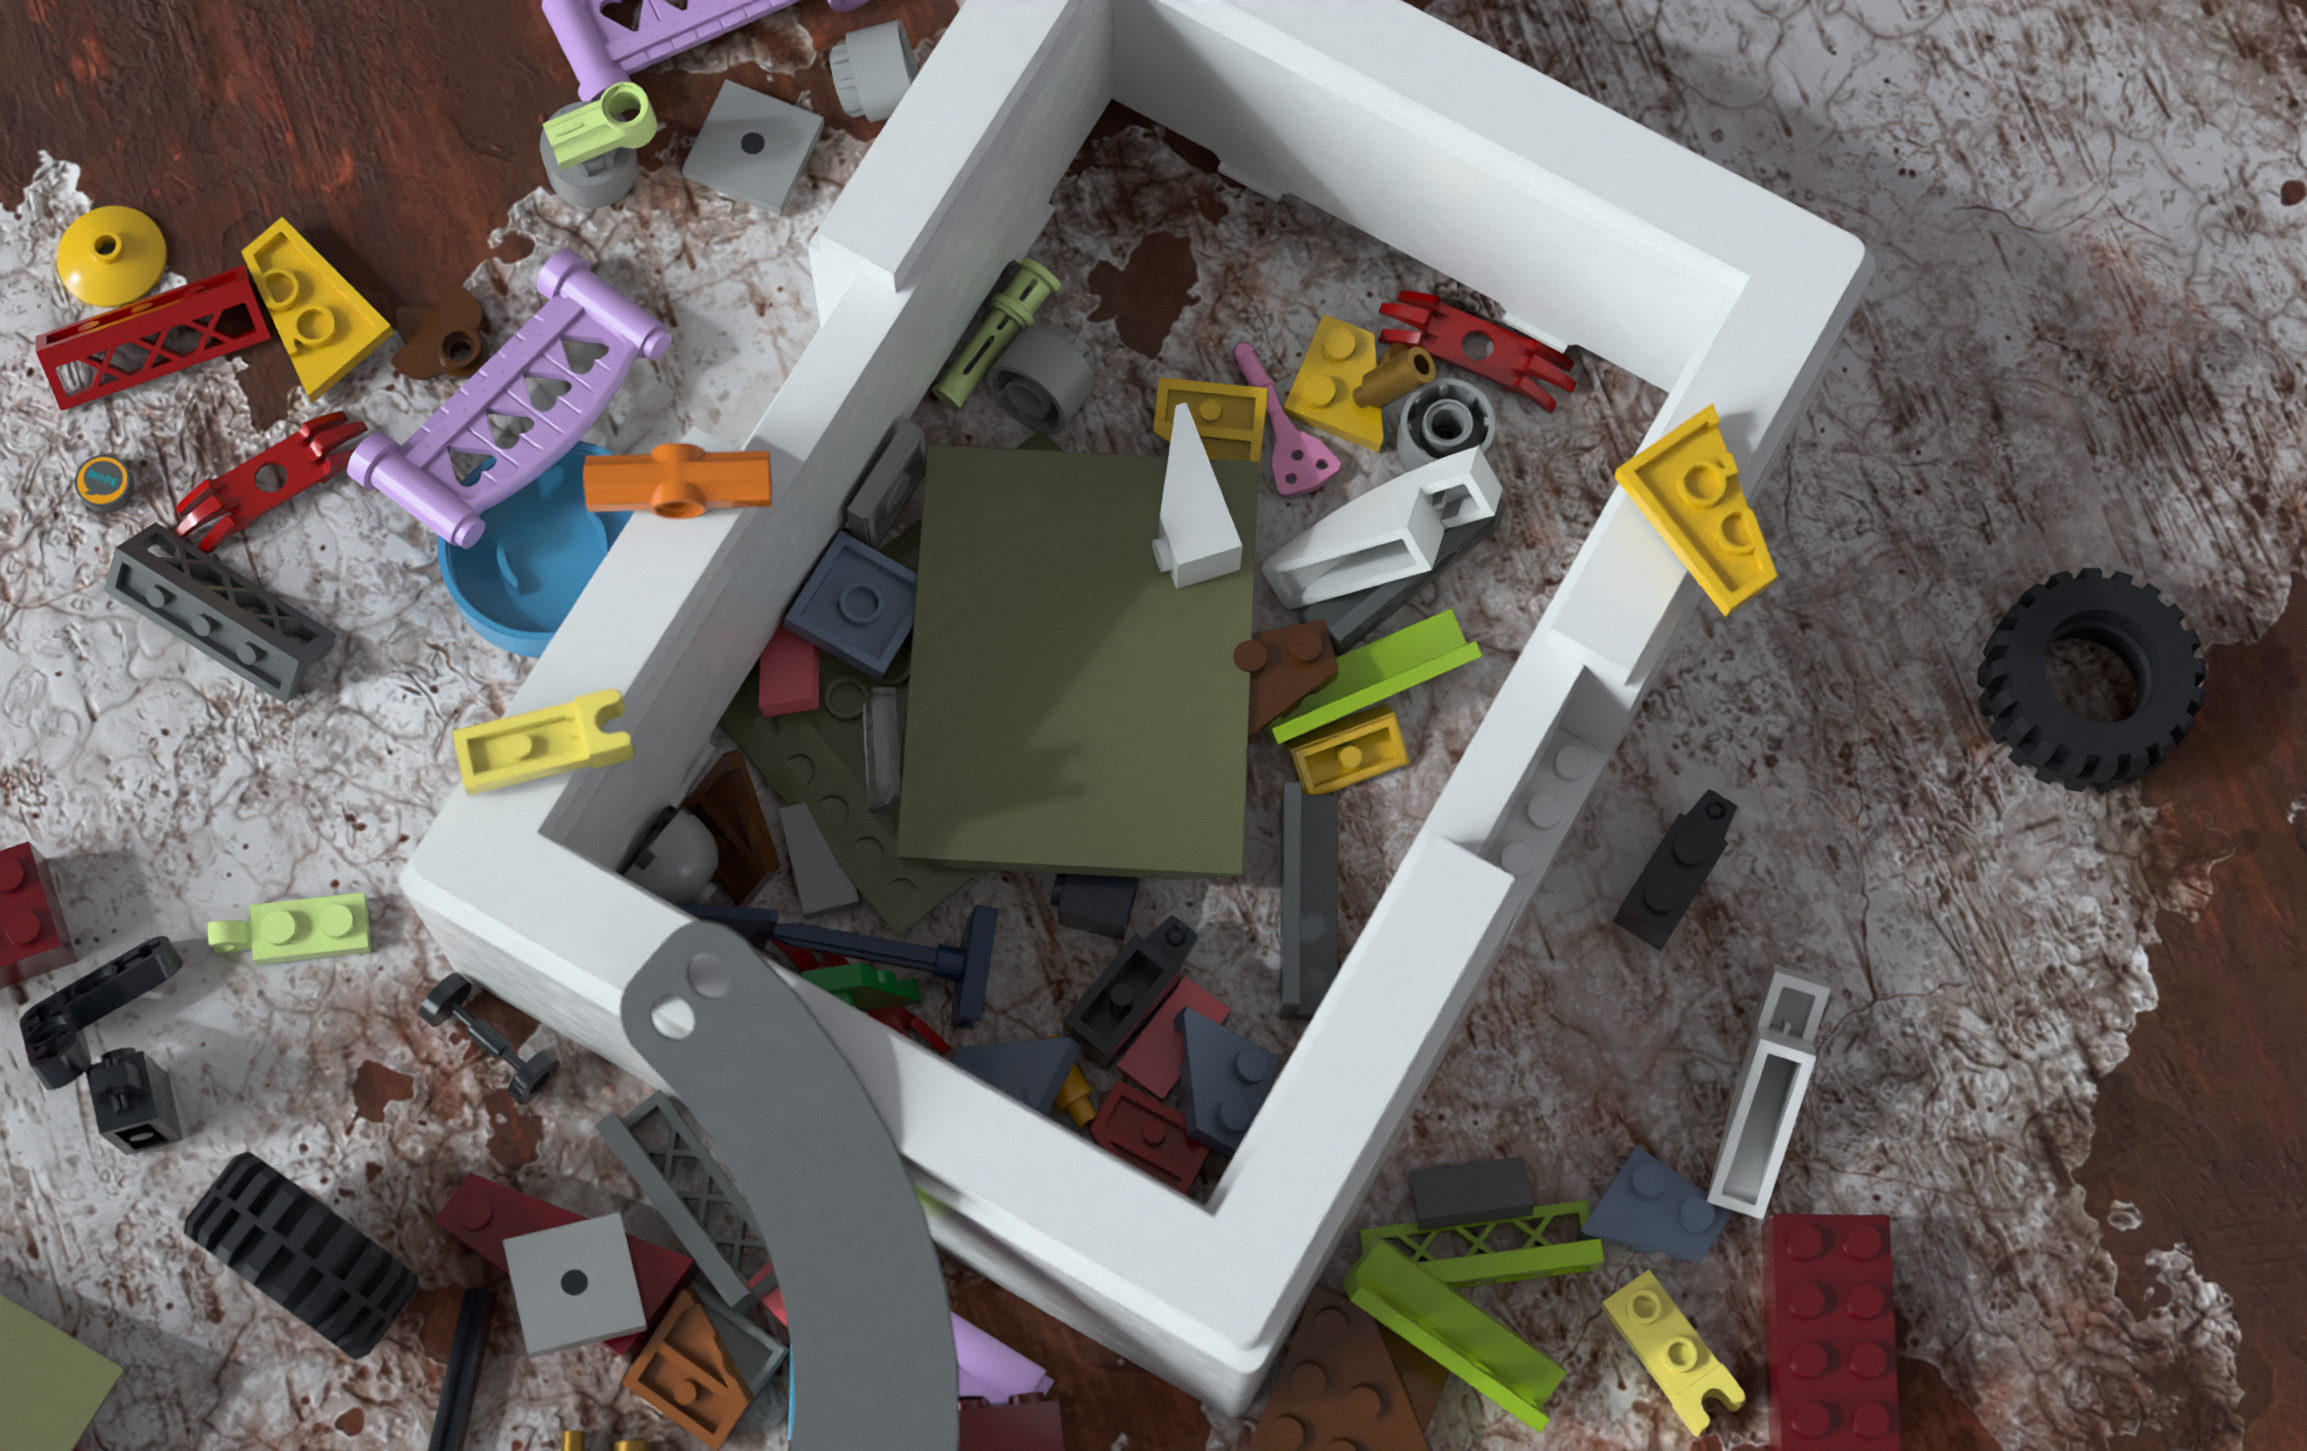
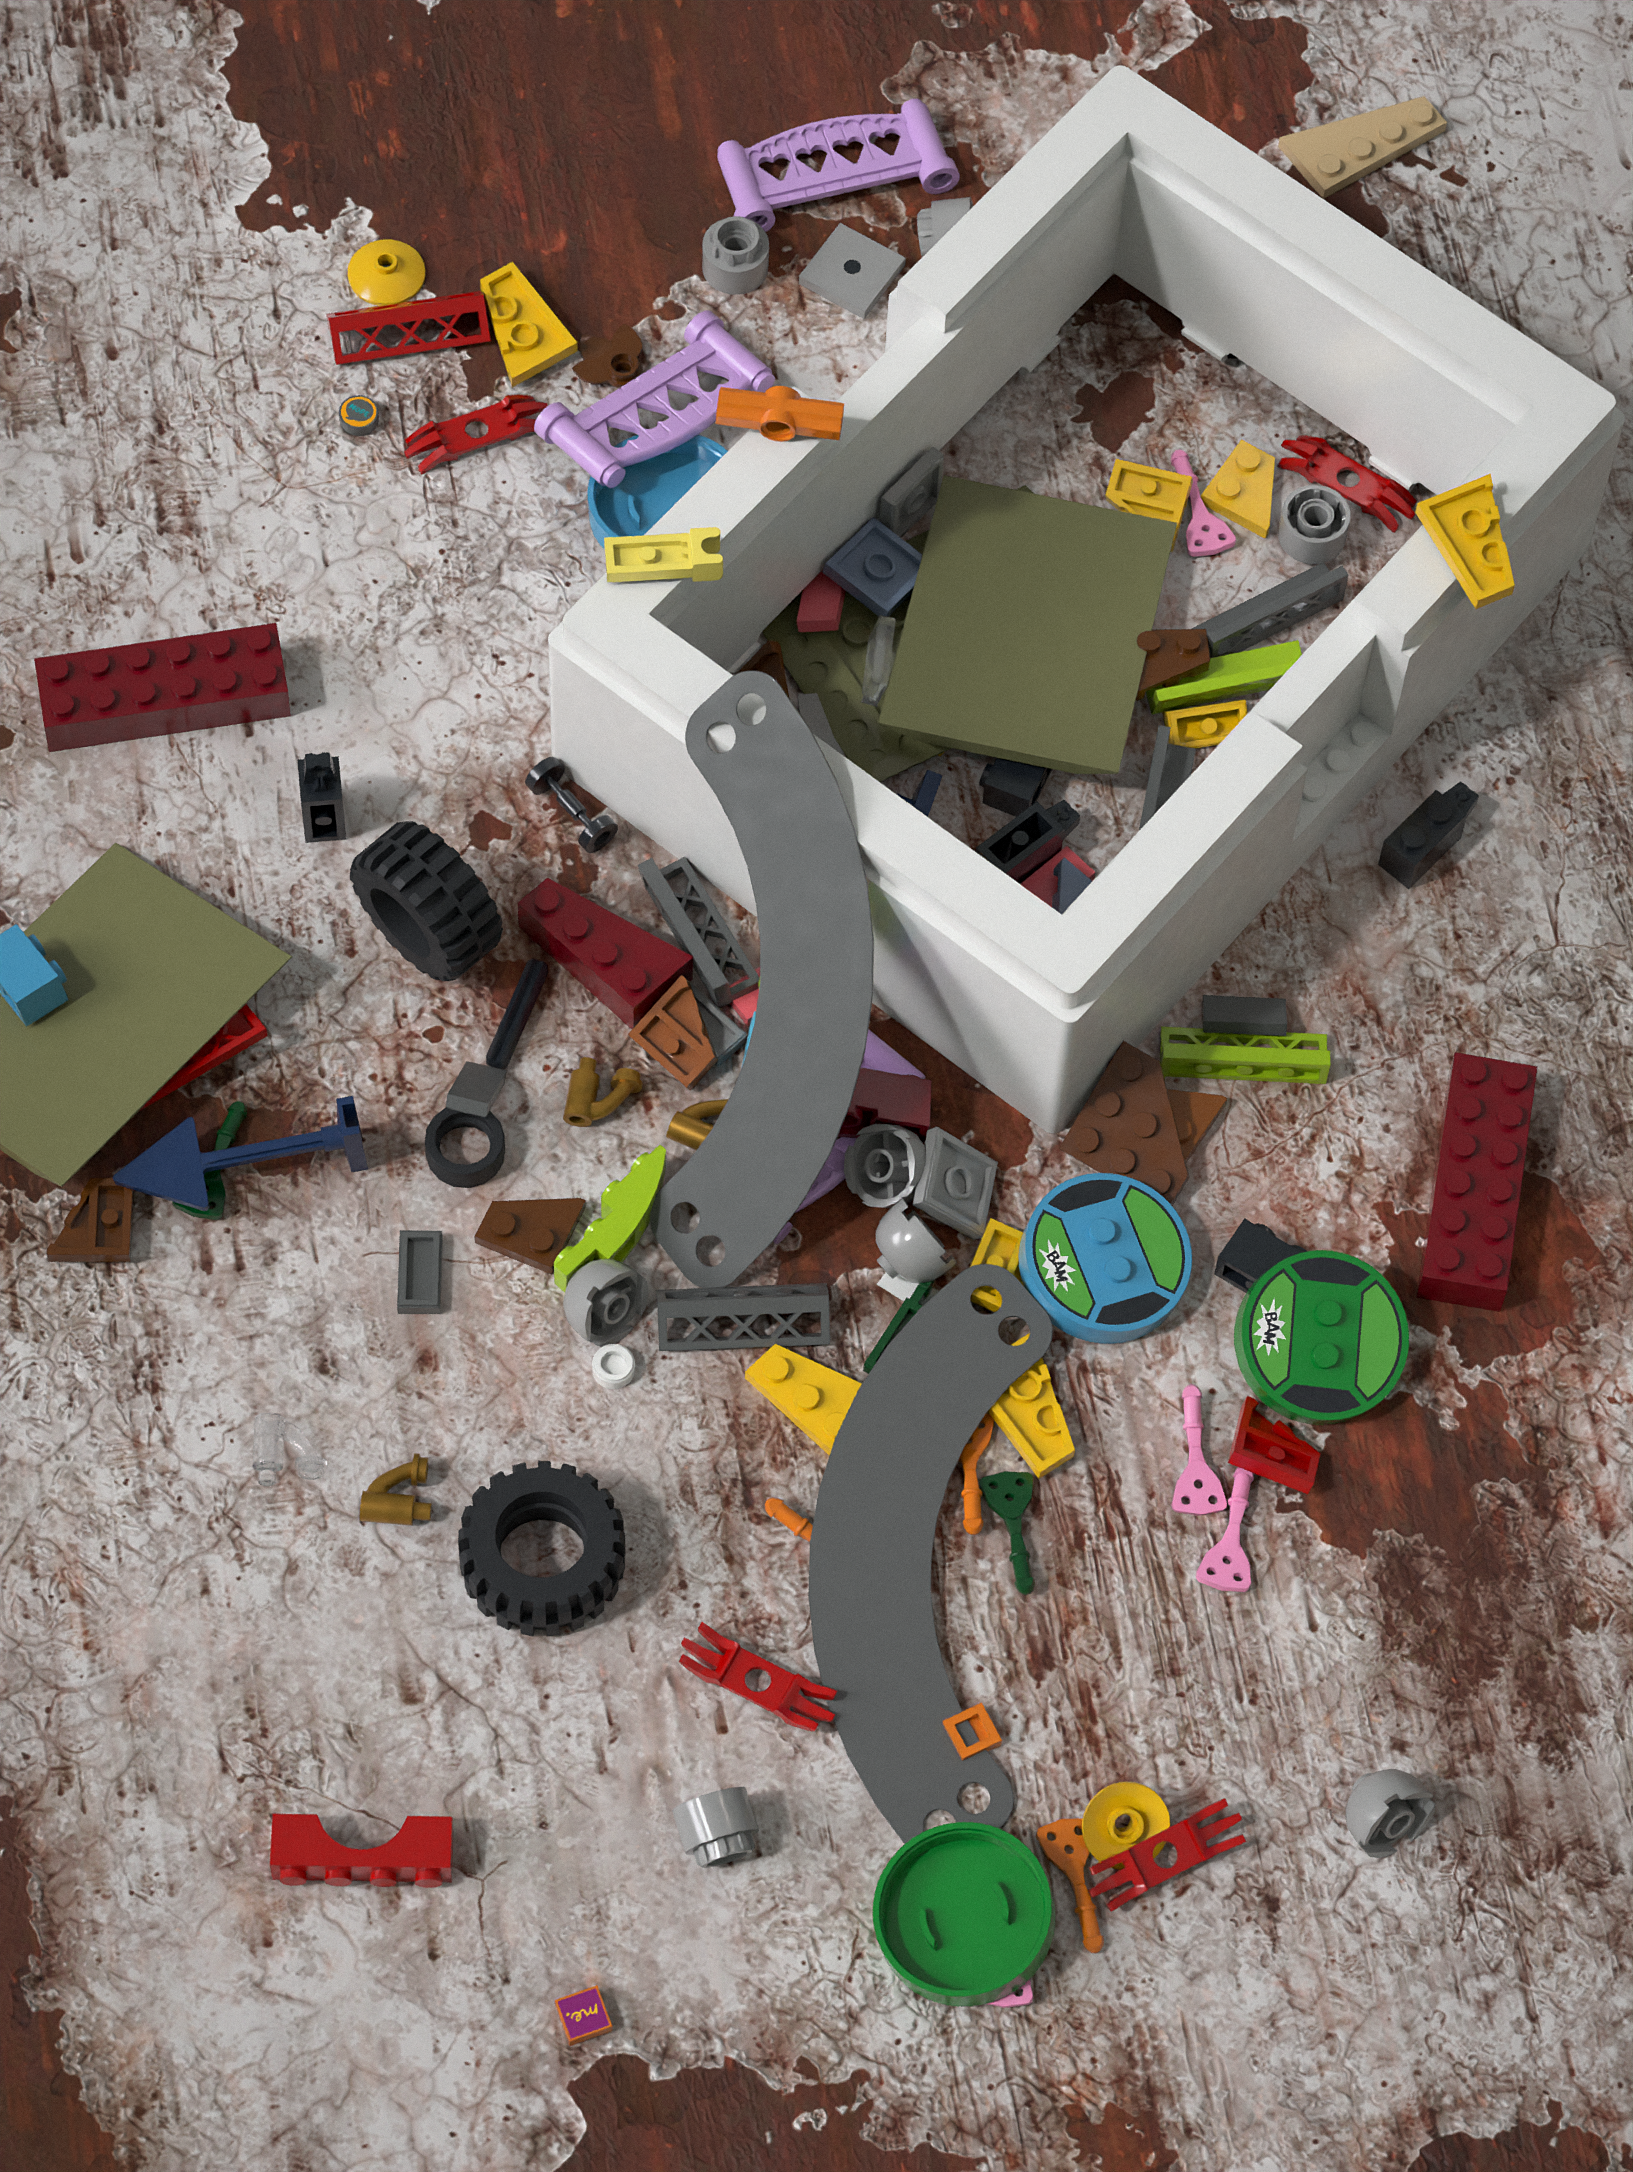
camera: 10 degrees right, 10 degrees down
black beam [19,936,183,1090] -> none
dark grey fence [104,522,337,704] -> none
yellowish green plate [207,892,371,965] -> none
light grey tile [503,1212,647,1359] -> none
yellowish green piece [543,82,657,170] -> none
yellowish green pin [931,257,1061,410] -> none
light grey piece [987,324,1096,434] -> none
white slope [1152,403,1242,589] -> none
white slope [1261,446,1503,611] -> none
lime fence [1342,1235,1567,1433] -> none
pearl gold plant [1352,343,1436,408] -> none
sand blue wing [1576,1146,1734,1263] -> none
light yellow plate [1601,1270,1746,1437] -> none
white slope [1707,964,1831,1220] -> none

